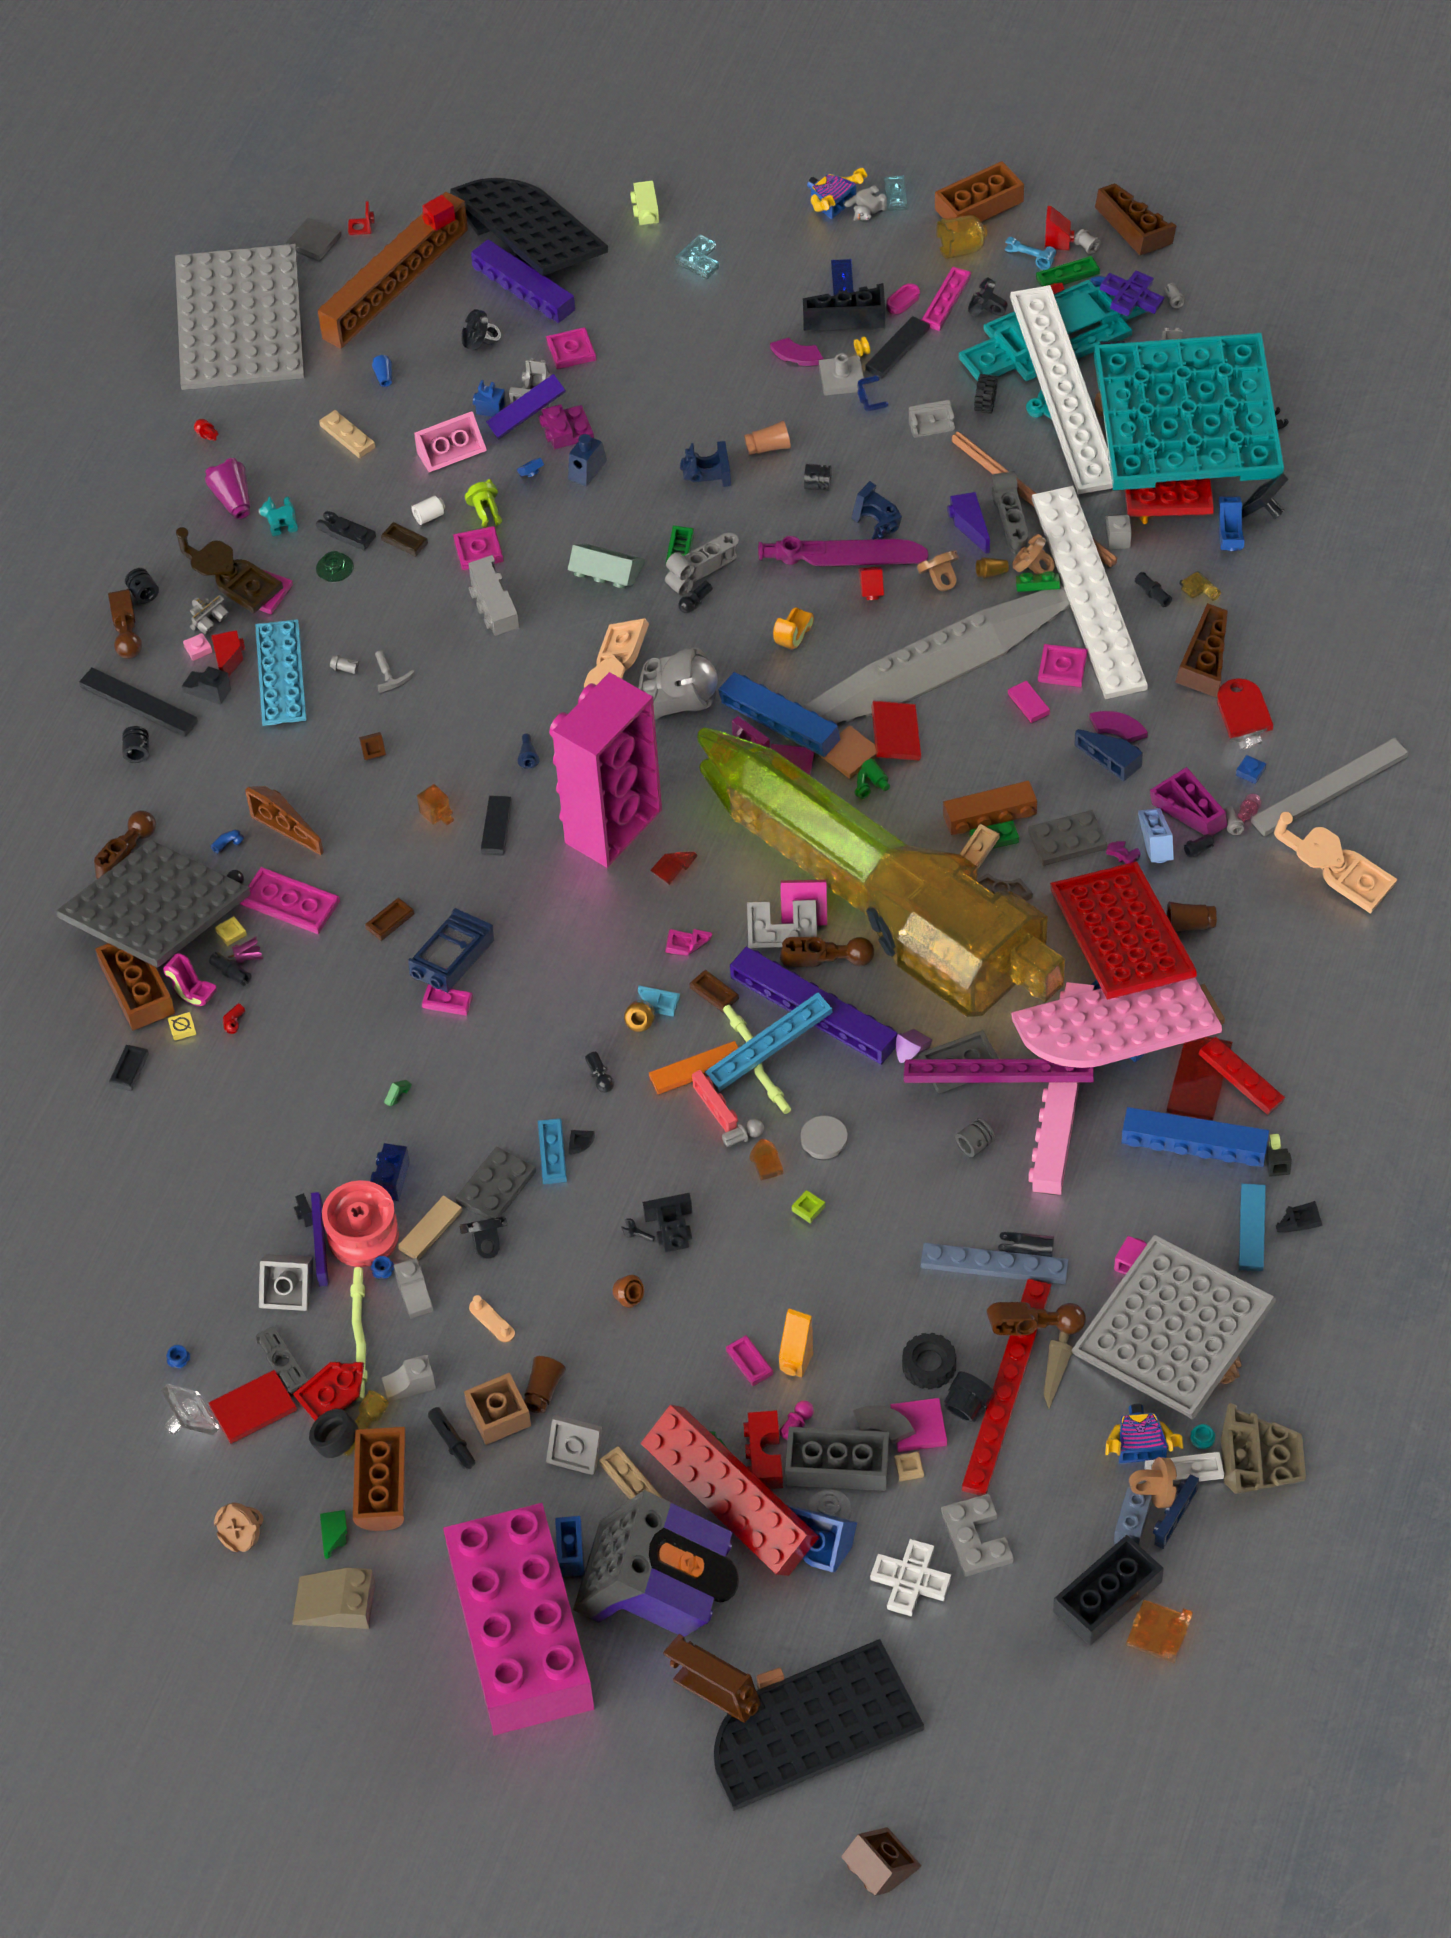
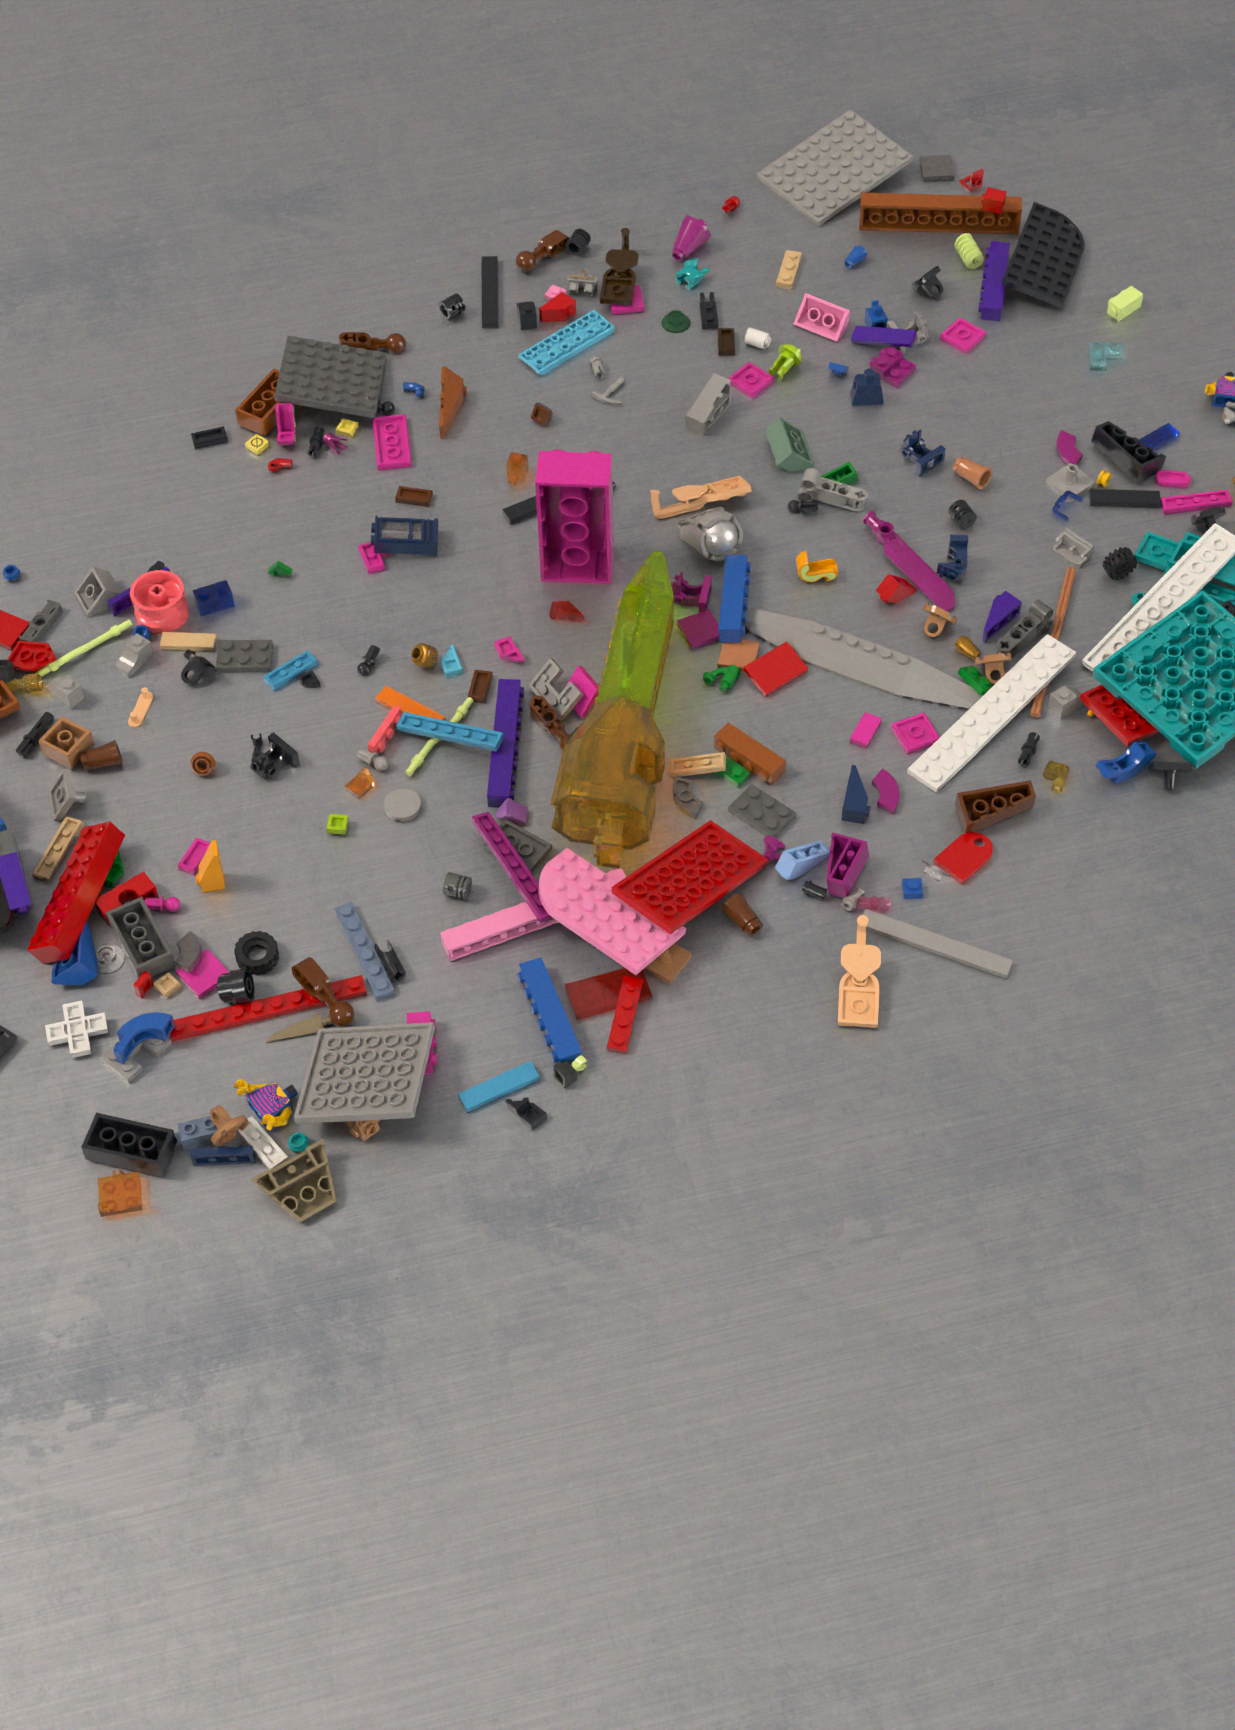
camera: 55 degrees right, 0 degrees up
none -> blue arch [113,1012,175,1065]
none -> red tile [133,971,153,999]
none -> yellowish green piece [954,233,985,269]

